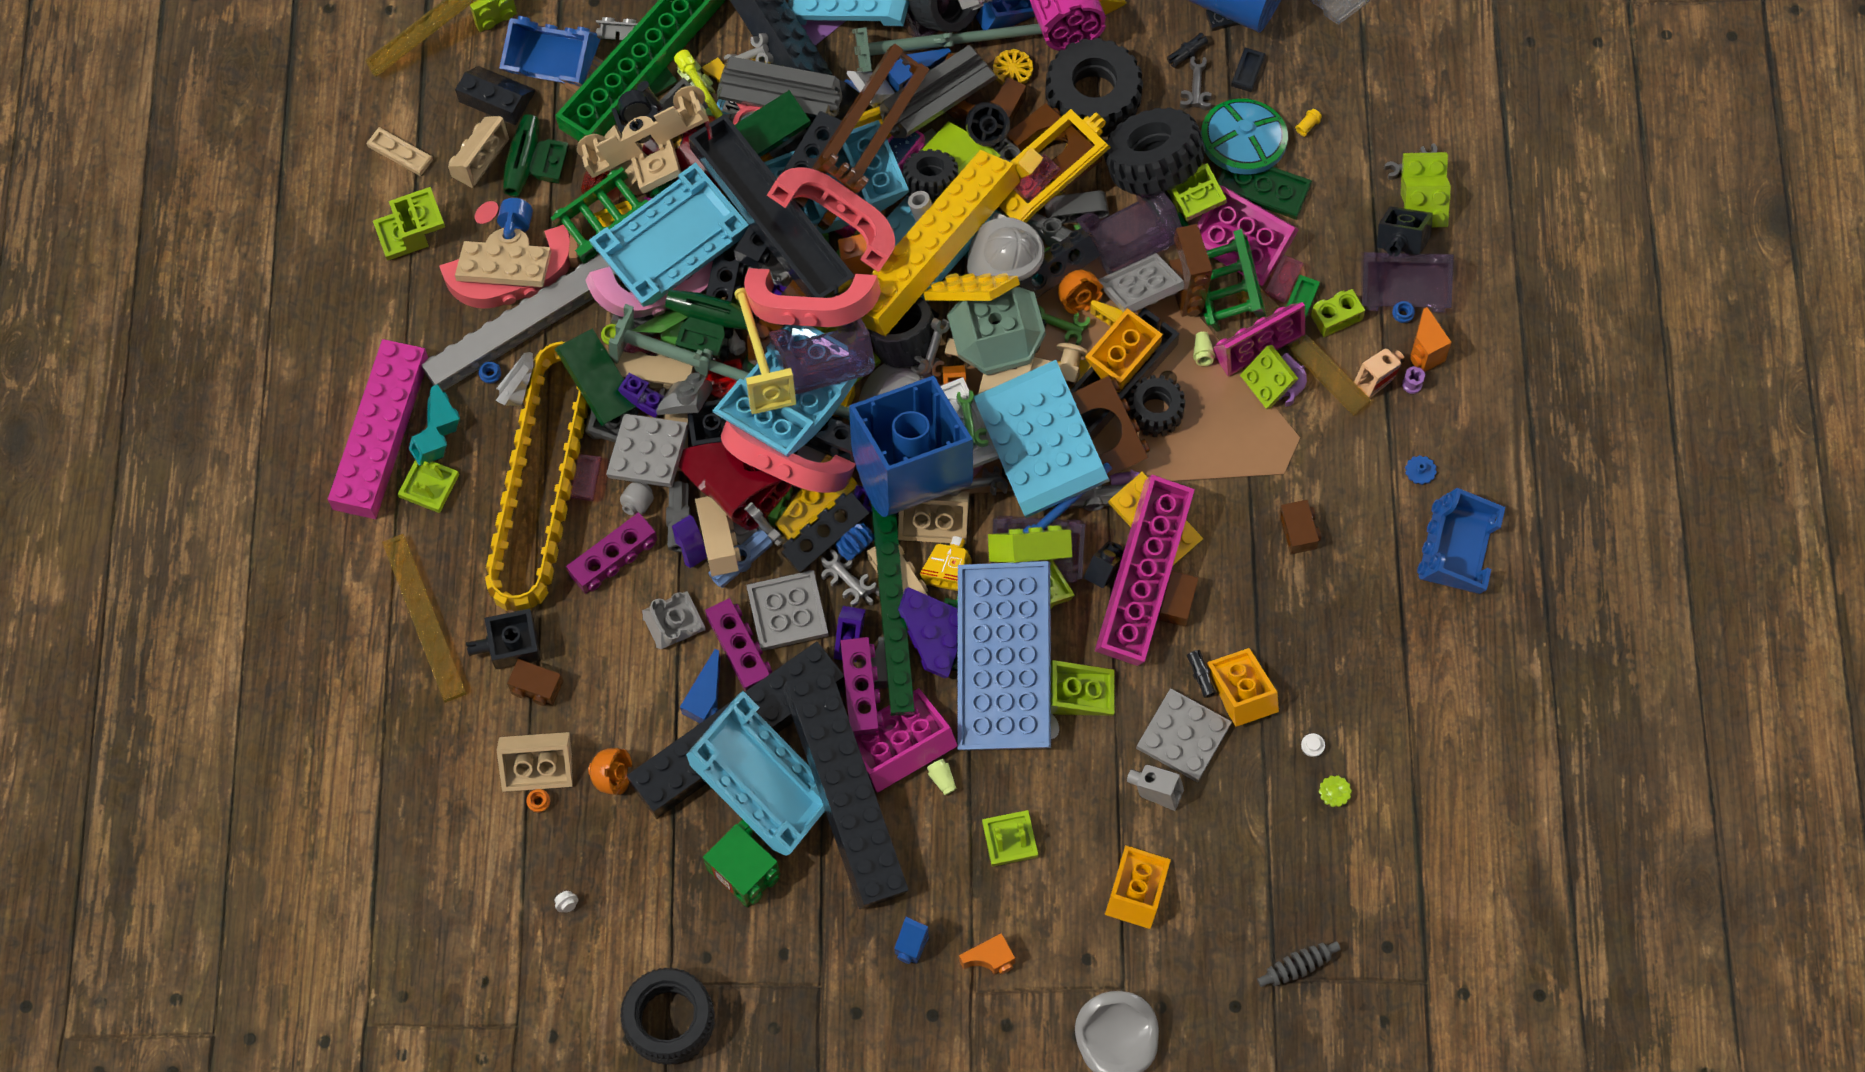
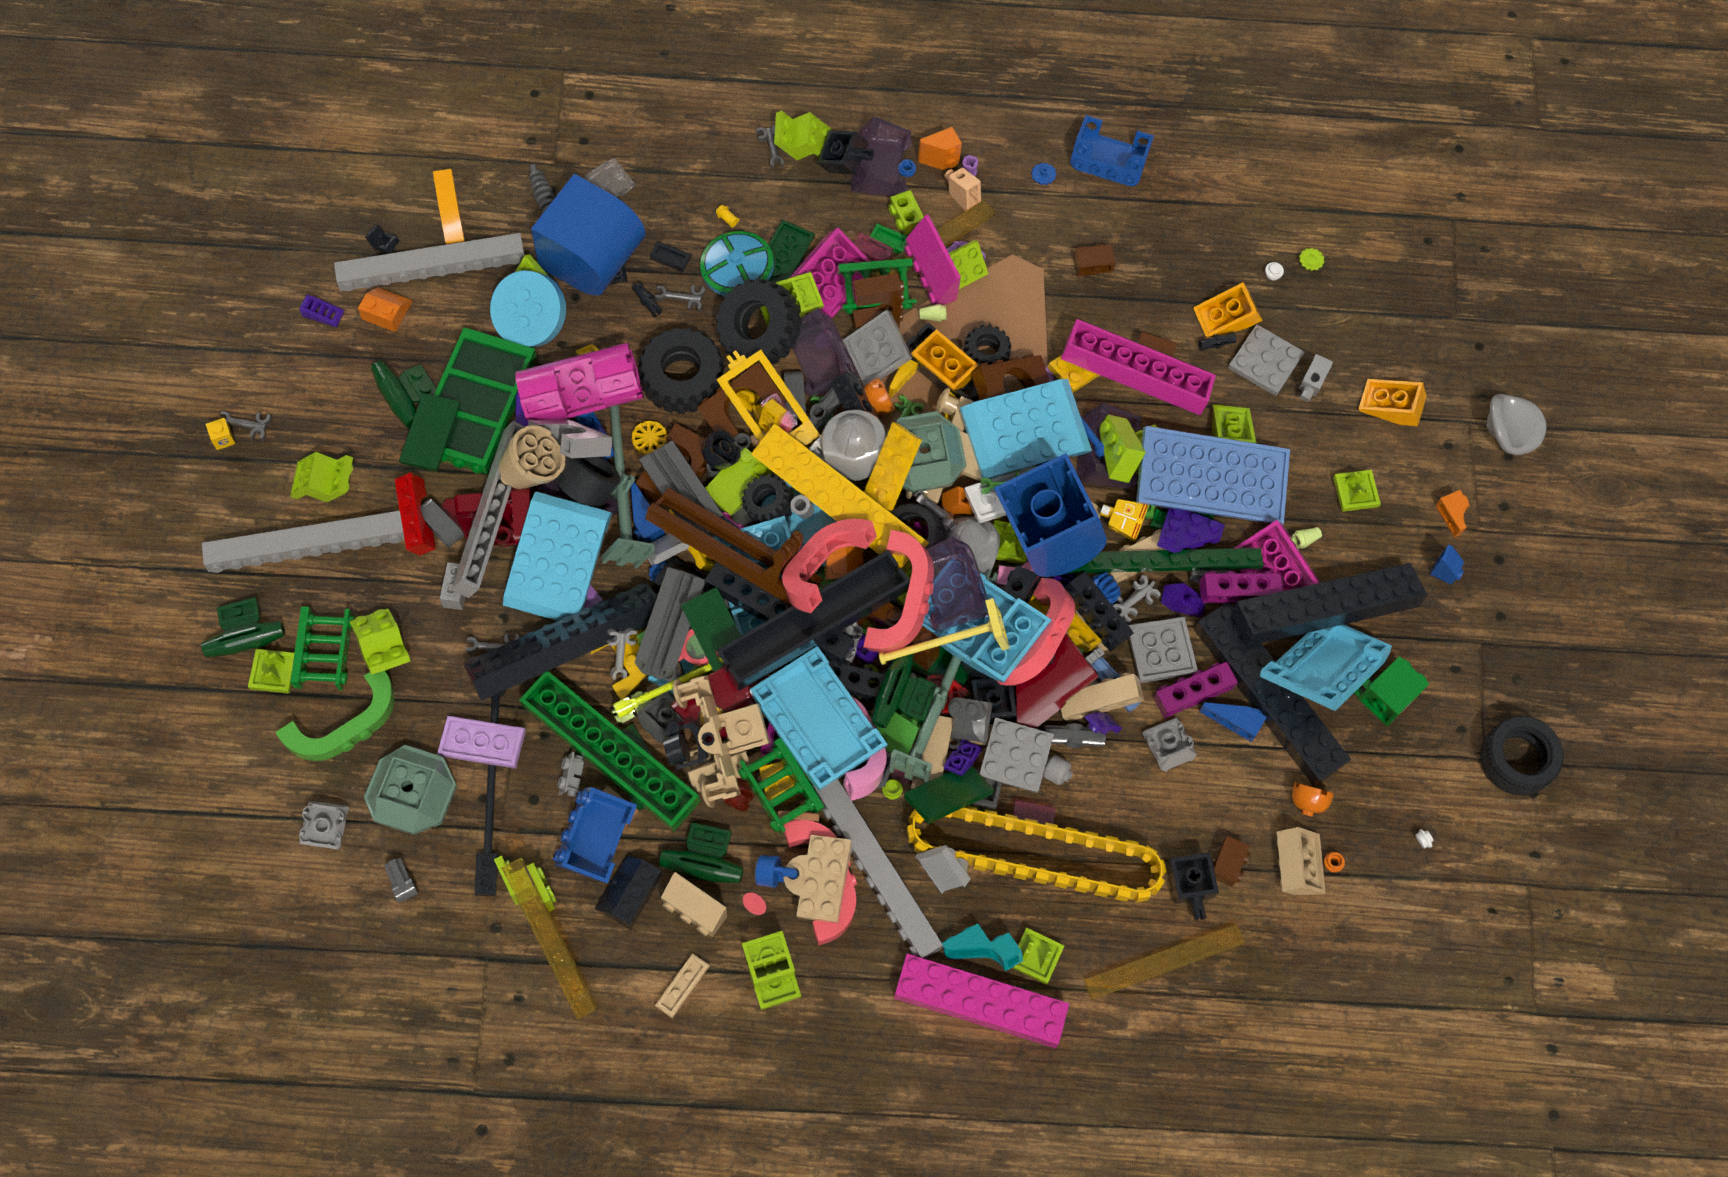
camera: 95 degrees left, 0 degrees up
blue plate [479,362,501,384] -> none
magenta brick [566,512,658,594] -> none
black slope [1083,541,1124,588] -> none
dark grey piece [1257,941,1341,987] -> none

